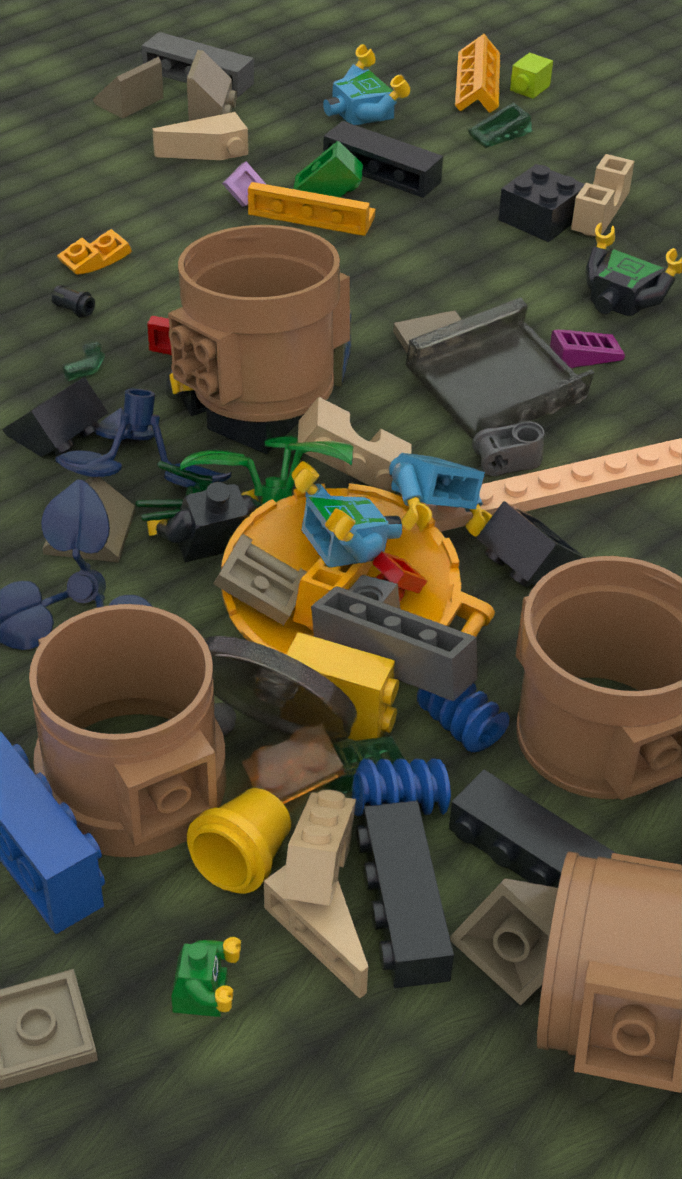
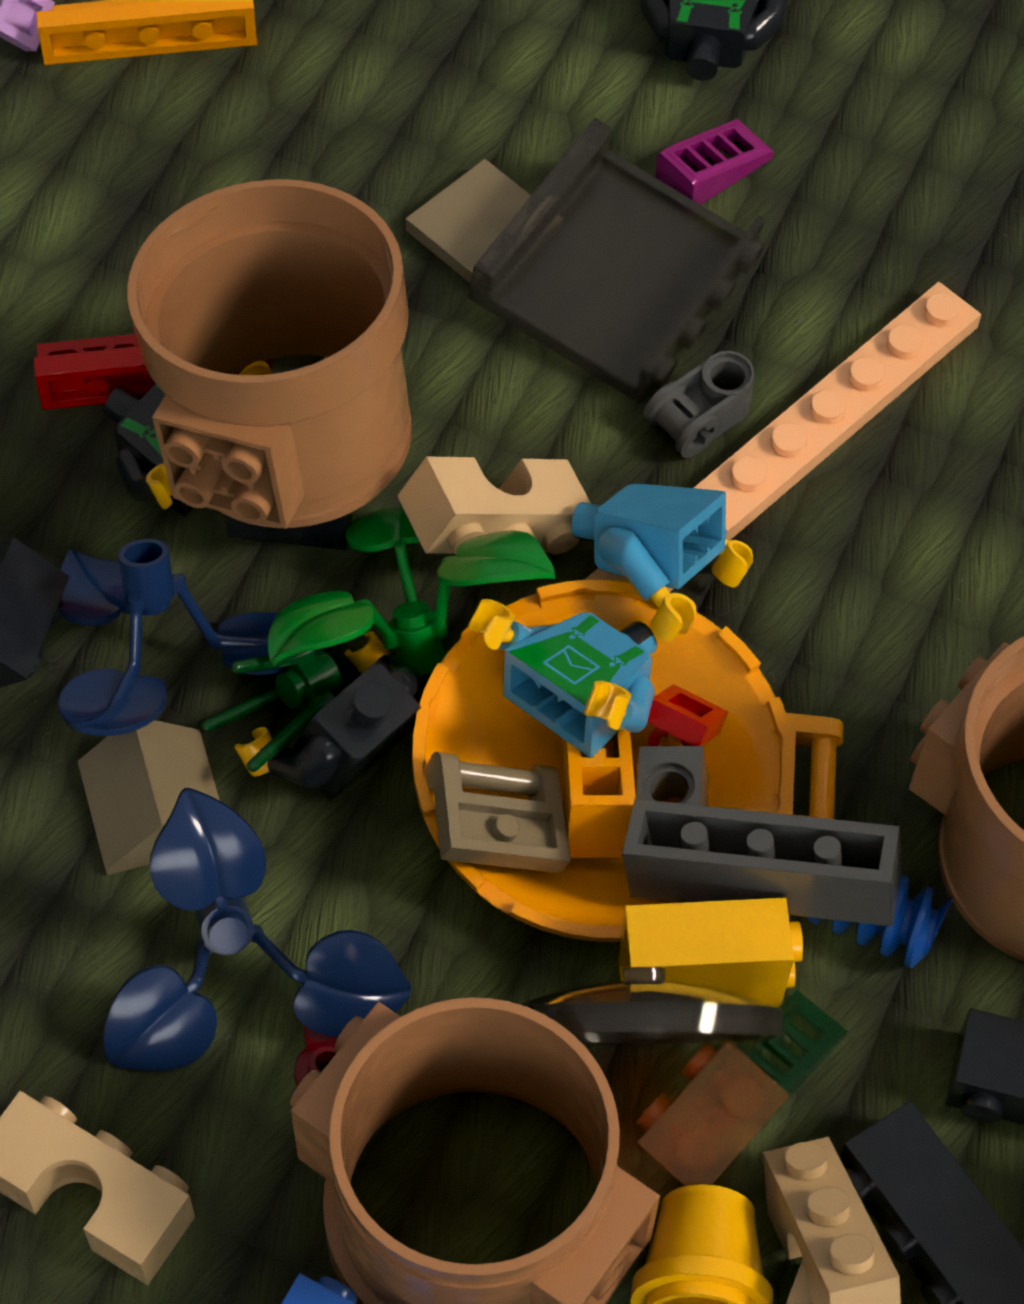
camera: 25 degrees left, 15 degrees up
blue piece [352,758,451,816] -> none
black slope [476,501,586,588] -> none

